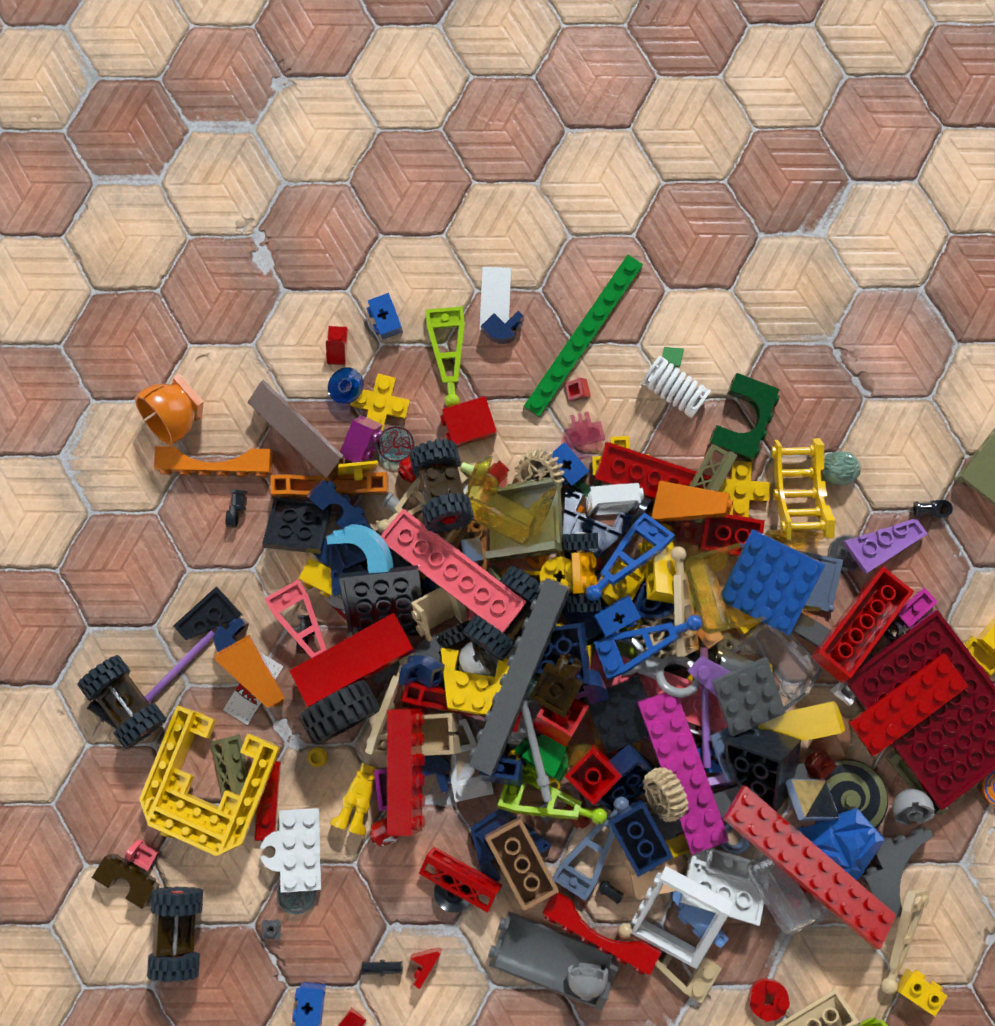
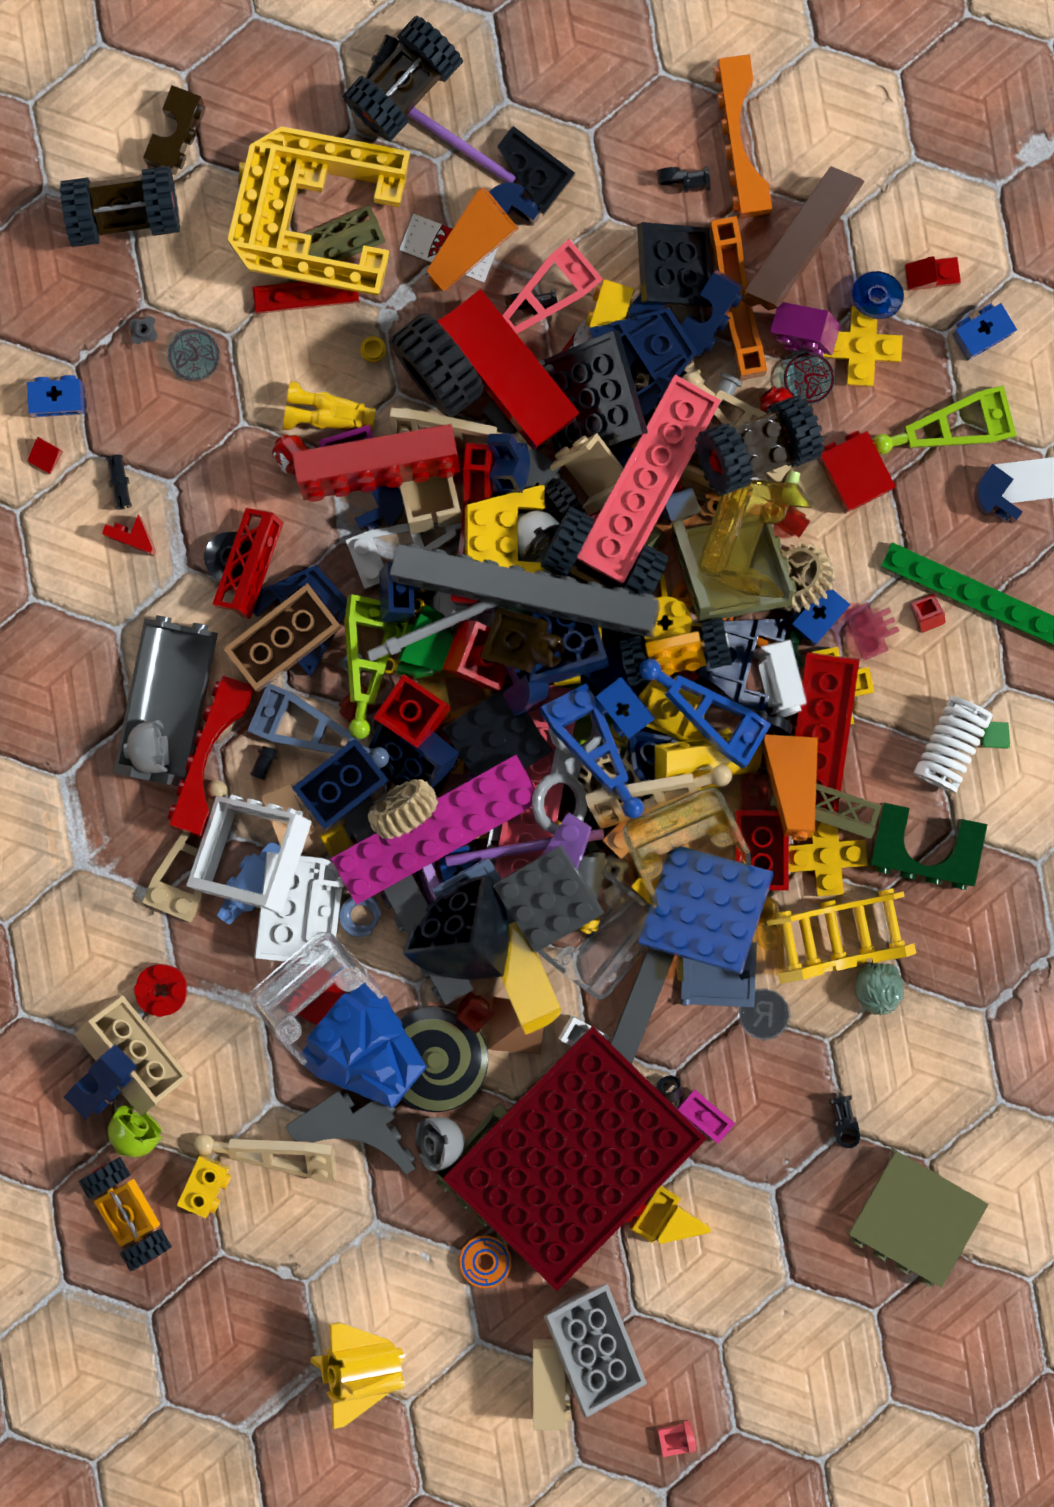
camera: 75 degrees right, 5 degrees up
coral tile [125,839,159,871] -> none
orange plate [134,374,204,446] -> none
white plate [260,808,321,893] -> none
medium azure arch [327,525,393,573] -> none
yellow piece [338,460,378,481] -> none
plate [723,786,896,950] -> none
tile [785,779,840,821] -> none
red brick [810,566,914,683] -> none
medium lavender wing [842,518,928,574] -> none
red plate [848,653,968,756] -> none

